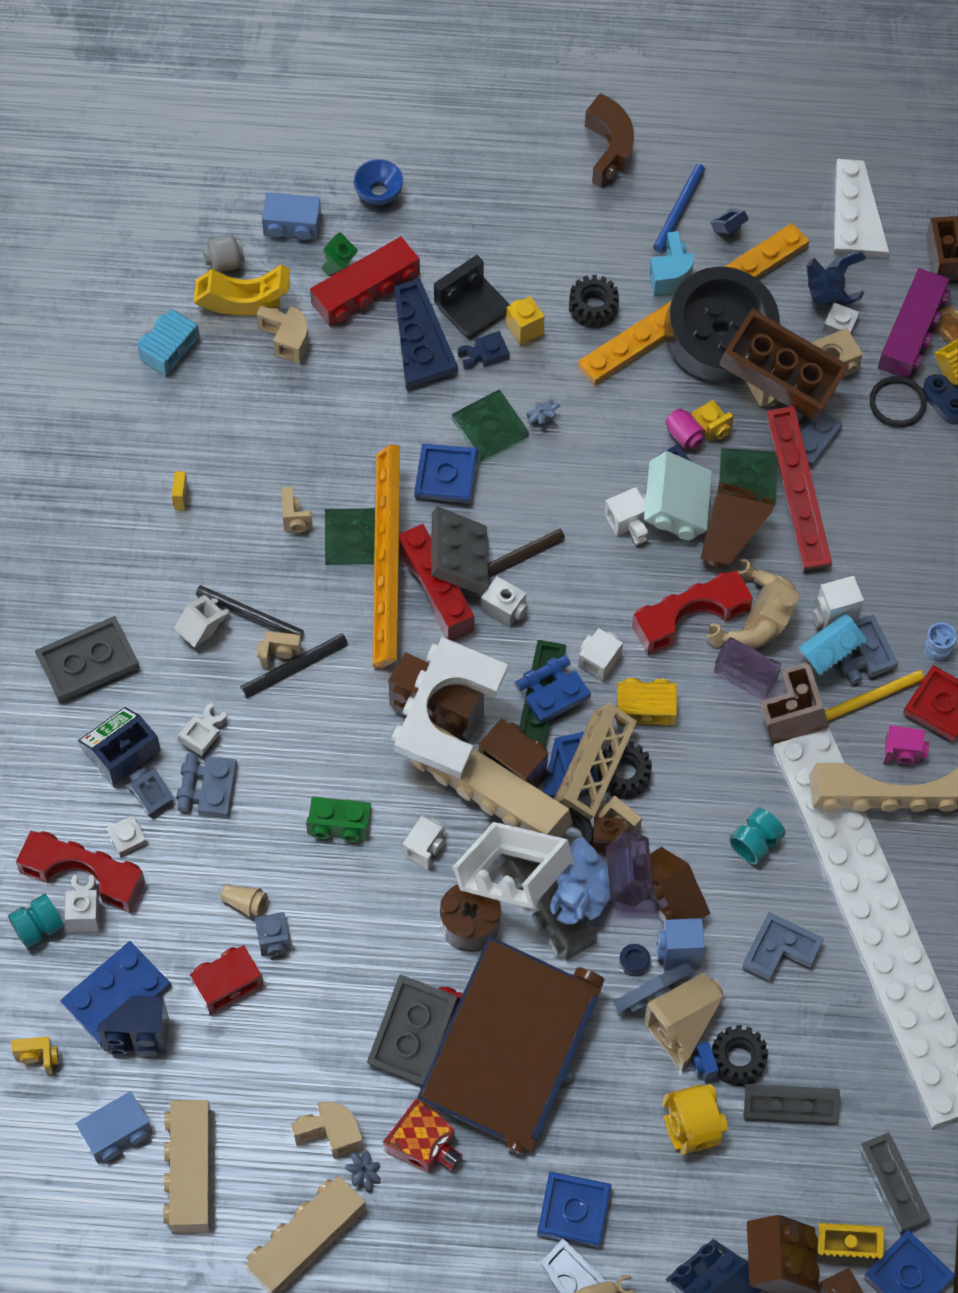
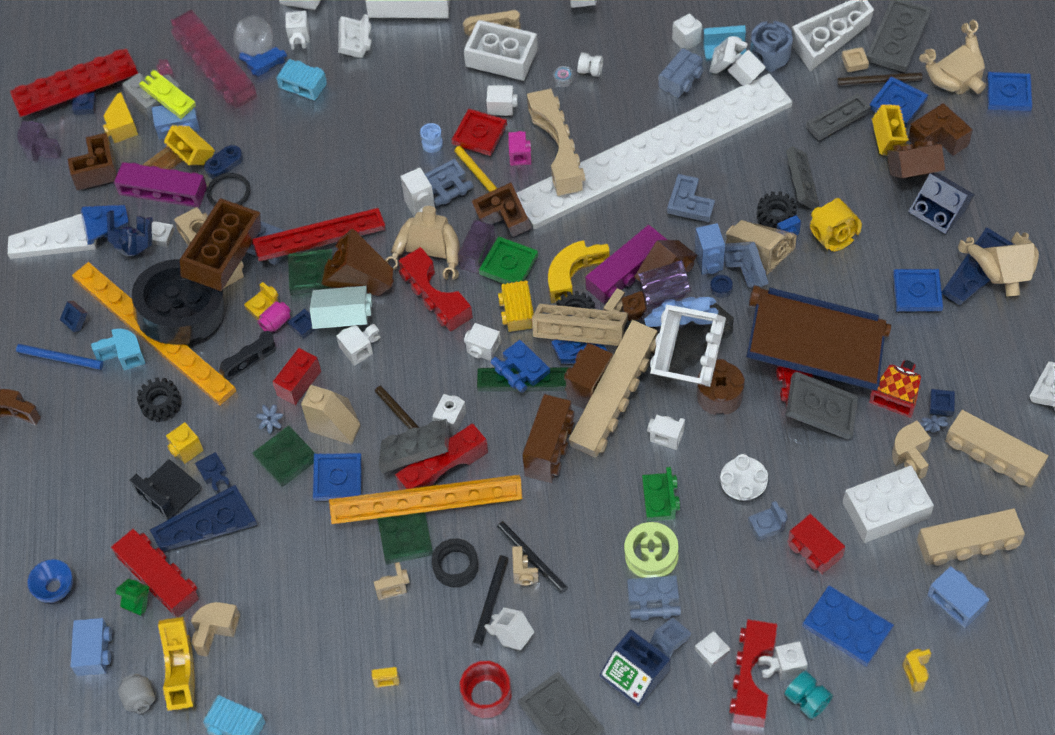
camera: 95 degrees left, 5 degrees down
dark blue slope [97,996,169,1056] -> none
white plate [177,703,227,756] -> none
tan cone [221,884,268,917] -> none
white arch [391,637,508,779] -> none
teal wheel [728,807,786,865] -> none
medium azure brick [798,613,866,675] -> none
none -> blue wing [81,205,129,245]
none -> black plate [219,331,276,380]
none -> red brick [272,348,321,405]
none -> tan slope [301,385,361,445]
none -> black tyre [432,538,478,587]
none -> red piece [460,661,511,718]
none -> green plate [479,236,538,284]
none -> yellow arch [548,240,610,304]
none -> magenta brick [585,225,667,305]
none -> yellowish green wheel [624,522,679,578]
none -> white dish [720,454,768,501]
none -> white brick [843,465,934,543]
none -> dark blue plate [929,389,955,416]

